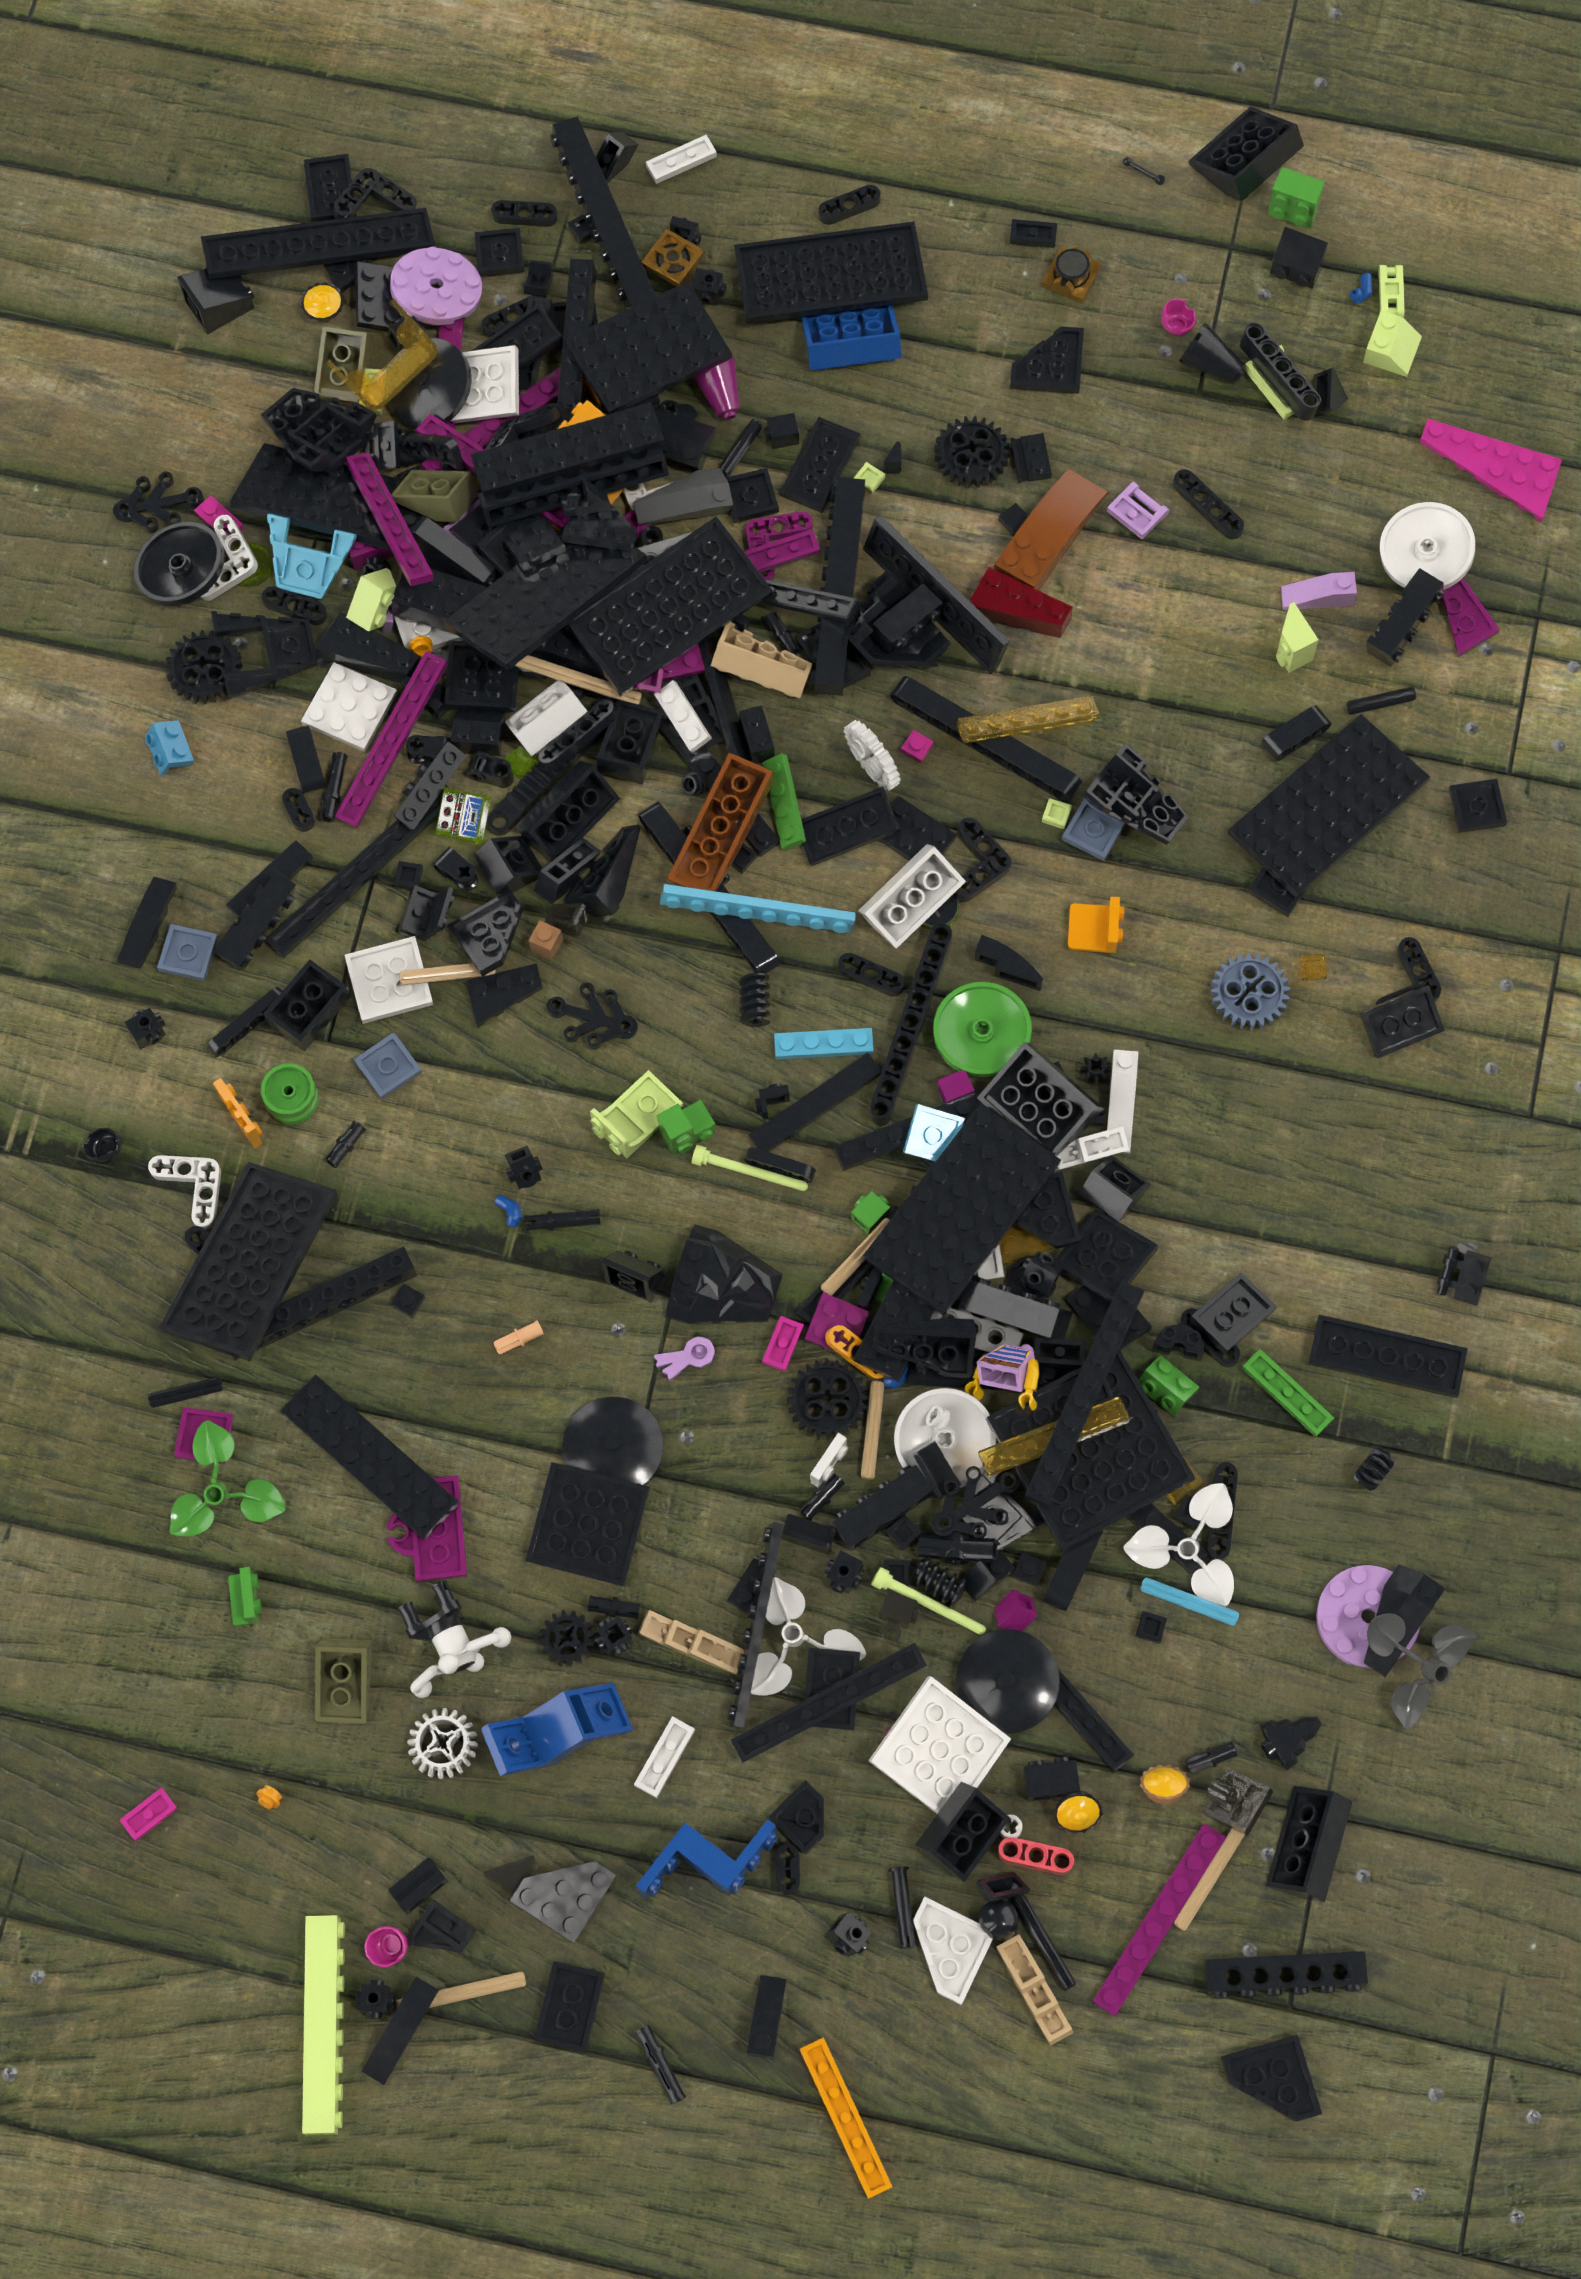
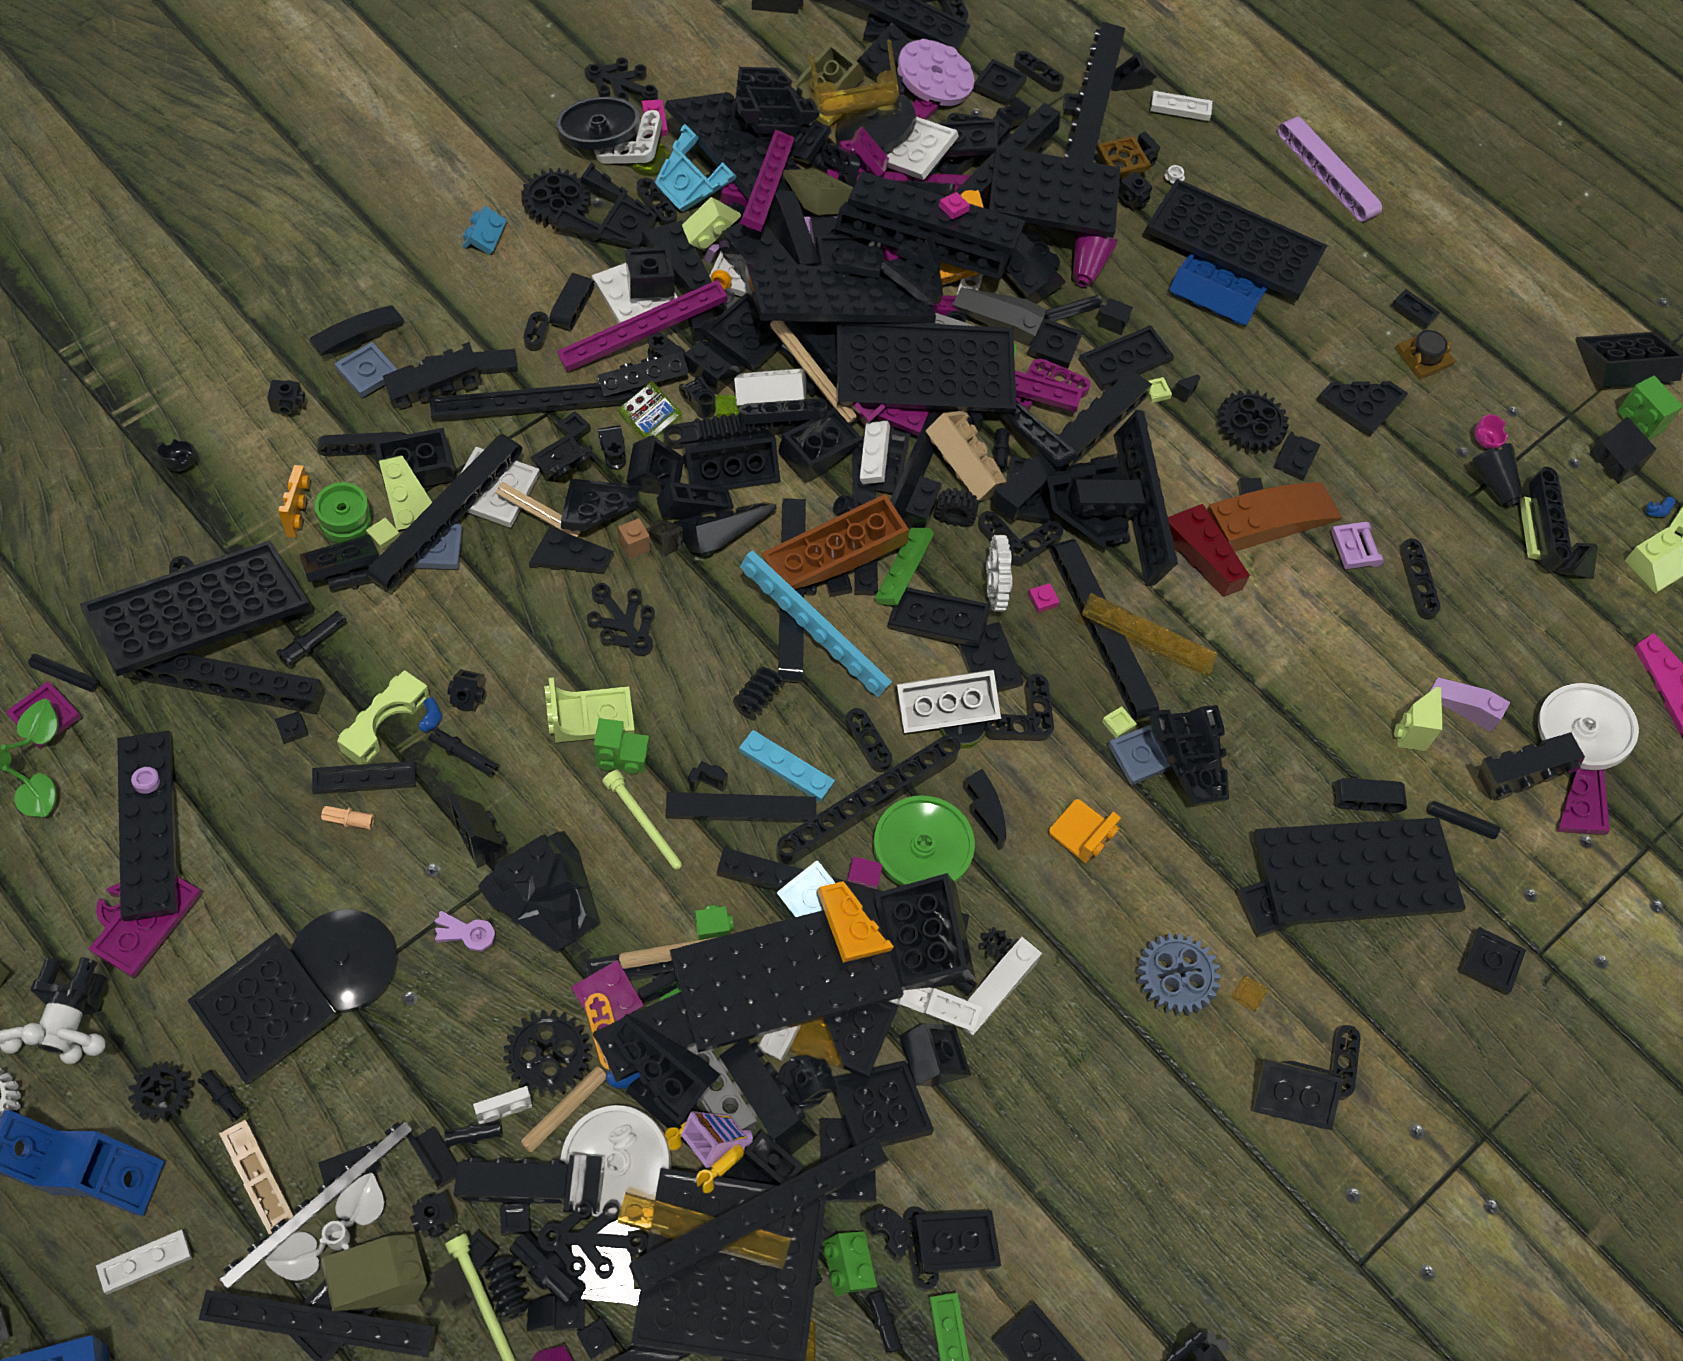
camera: 25 degrees right, 10 degrees down
white beam [148,1155,221,1230] -> none
yellow piece [300,282,344,322] -> none
black pin [319,752,348,823] -> none
black brick [594,1616,633,1657] -> none
black beam [744,1148,816,1183] -> none
dark pink plate [762,1316,804,1372] -> none
black beam [819,185,881,225] -> none
black hinge [1123,157,1165,185] -> none
none -> lavender tile [131,767,160,794]
none -> black pin [276,610,346,668]
none -> black plate [299,534,378,582]
none -> black tile [312,761,416,795]
none -> olive slope [321,1234,427,1311]
none -> yellowish green arch [337,670,430,765]
none -> yellowish green tile [366,518,400,550]
none -> black beam [367,434,523,590]
none -> yellowish green wing [379,455,432,530]
none -> black slope [625,247,674,299]
none -> light orange wing [817,881,894,962]
none -> magenta plate [850,127,889,176]
none -> black pin [866,1292,903,1354]
none -> black tyre [935,488,979,527]
none -> dark pink plate [939,192,970,219]
none -> black beam [978,511,1063,566]
none -> white plate [1165,165,1185,184]
none -> lavender beam [1278,116,1382,222]

